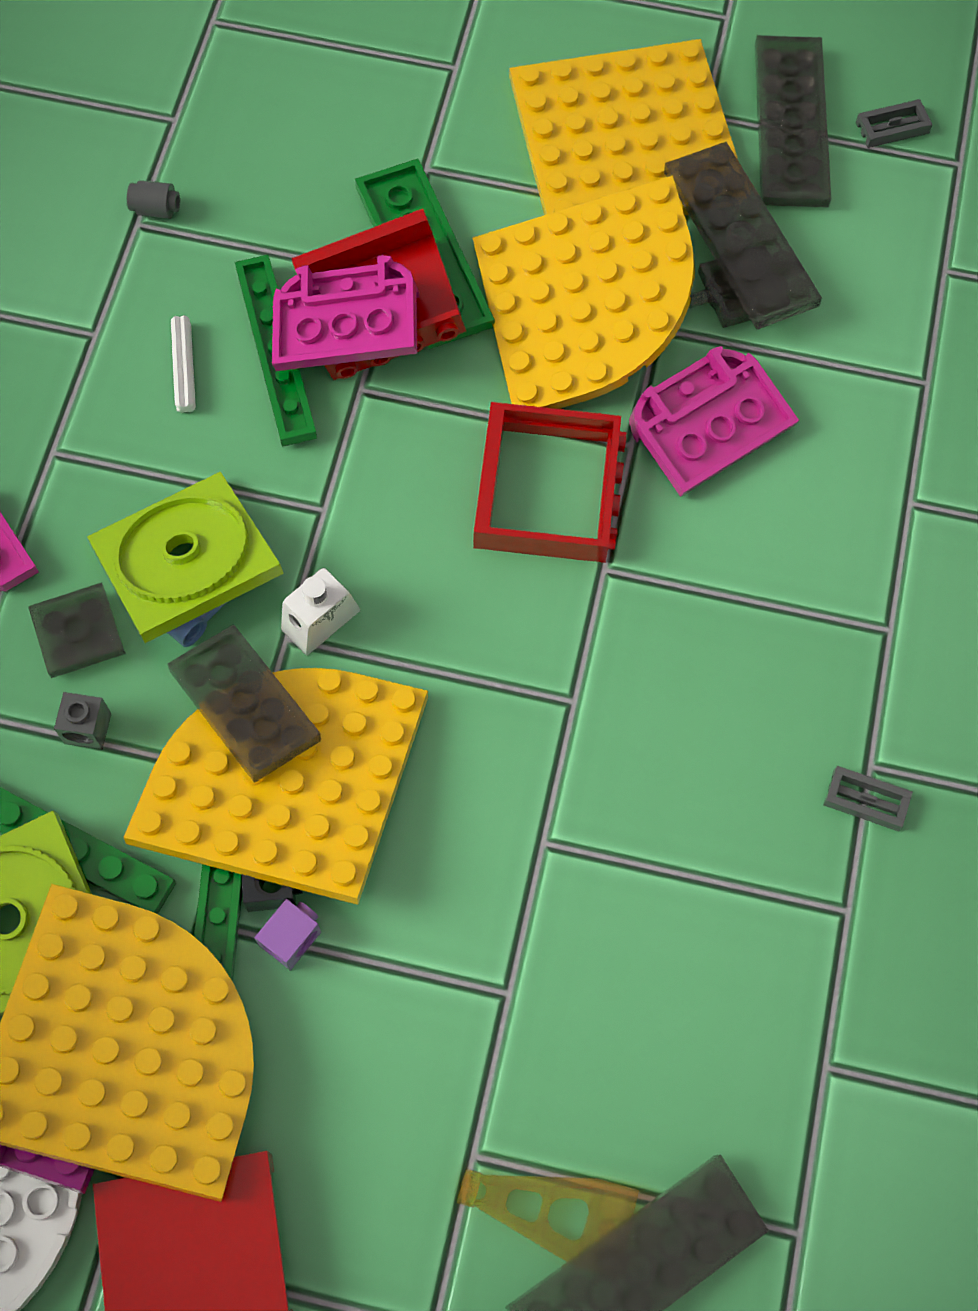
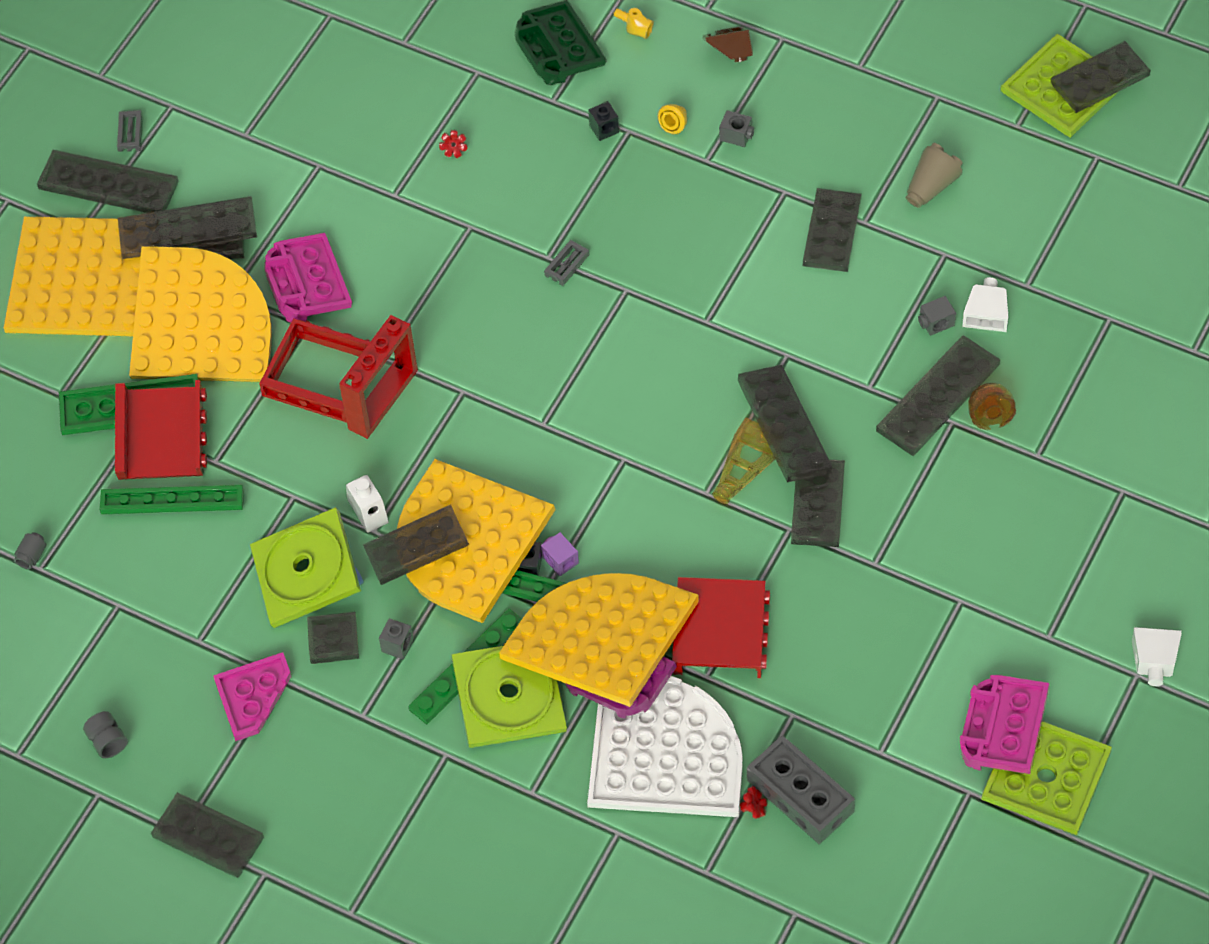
camera: 70 degrees left, 10 degrees down
white axle [171,315,196,413] -> none
dark pink plate [272,256,420,371] -> none
none -> red window [339,315,418,439]

